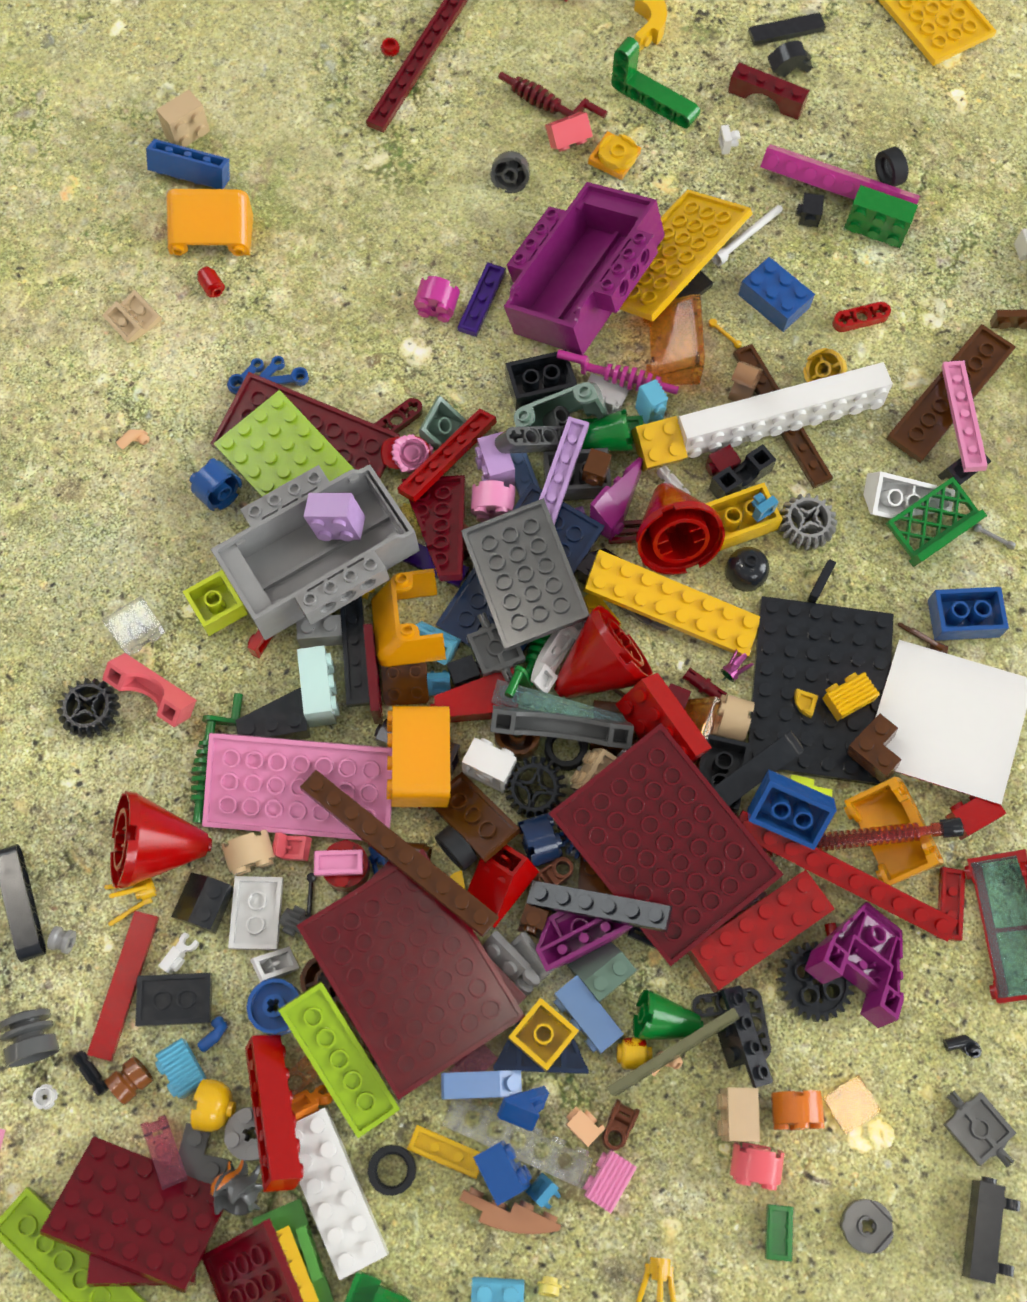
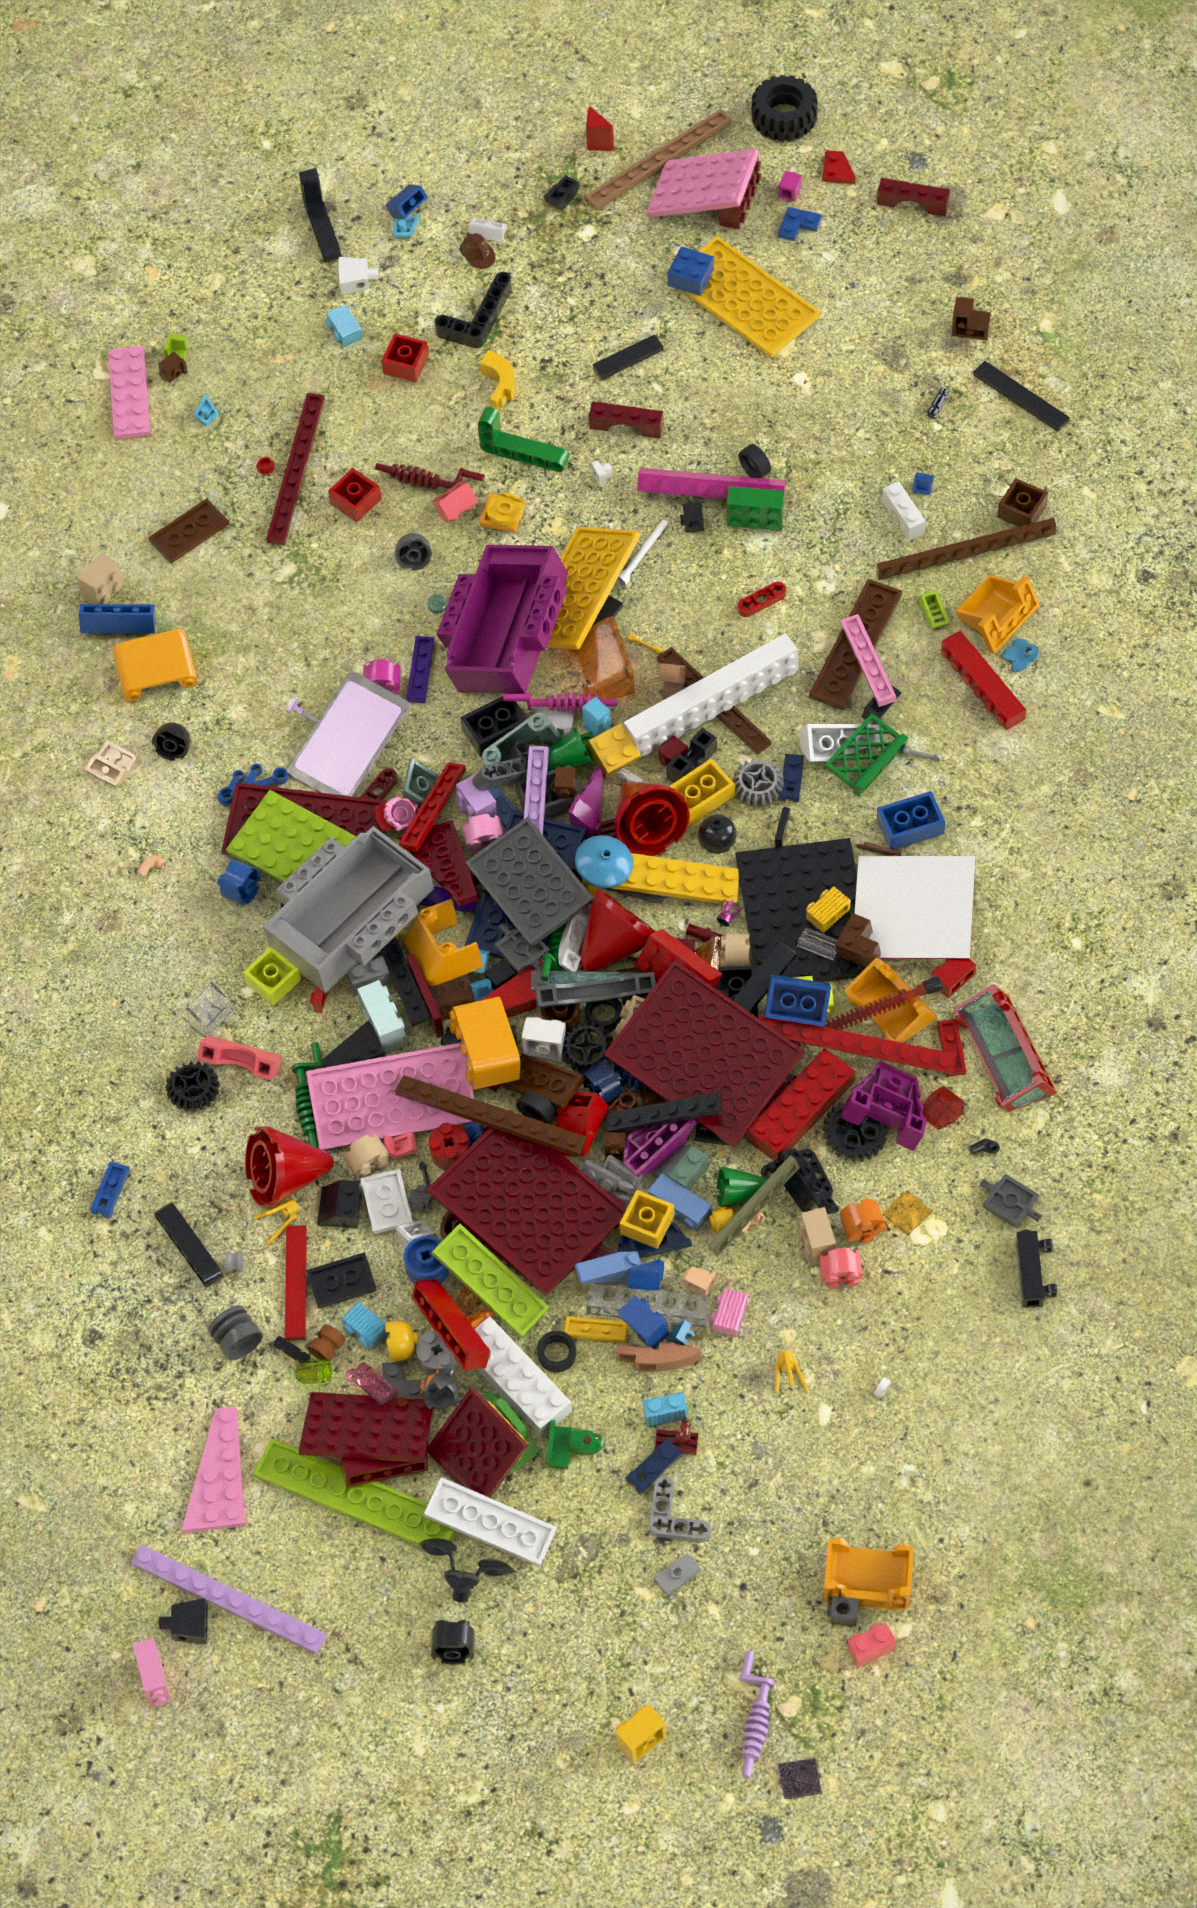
camera: 10 degrees left, 10 degrees down
white plate [32,1084,58,1110] -> none
white plate [158,932,199,974] -> none
red brick [197,266,225,298] -> none
blue arm [197,1016,228,1052] -> none
lavender brick [303,493,365,542] -> none
bright pink tile [314,850,363,876] -> none
light yellow plate [537,1276,562,1297] -> none
copper piece [602,1099,640,1151] -> none
blue brick [738,257,815,332] -> none
dark azure tile [751,492,779,523] -> none
green plate [765,1204,794,1262] -> none
black brick [767,40,813,77] -> none
yellow tile [794,689,818,718] -> none
yellow cylinder [803,348,848,382] -> none
plate [840,1199,894,1254] -> none
none -> reddish brown tile [148,498,229,564]
none -> black cylinder [152,722,191,761]
none -> piece [287,671,410,796]
none -> clear neon green rock [294,1360,332,1384]
none -> red brick [328,467,382,522]
none -> clear light blue tile [427,594,446,613]
none -> dark azure dish [575,836,633,888]
none -> dark blue plate [780,754,804,802]
none -> clear tile [797,927,837,960]
none -> clear red slope [922,1085,964,1130]

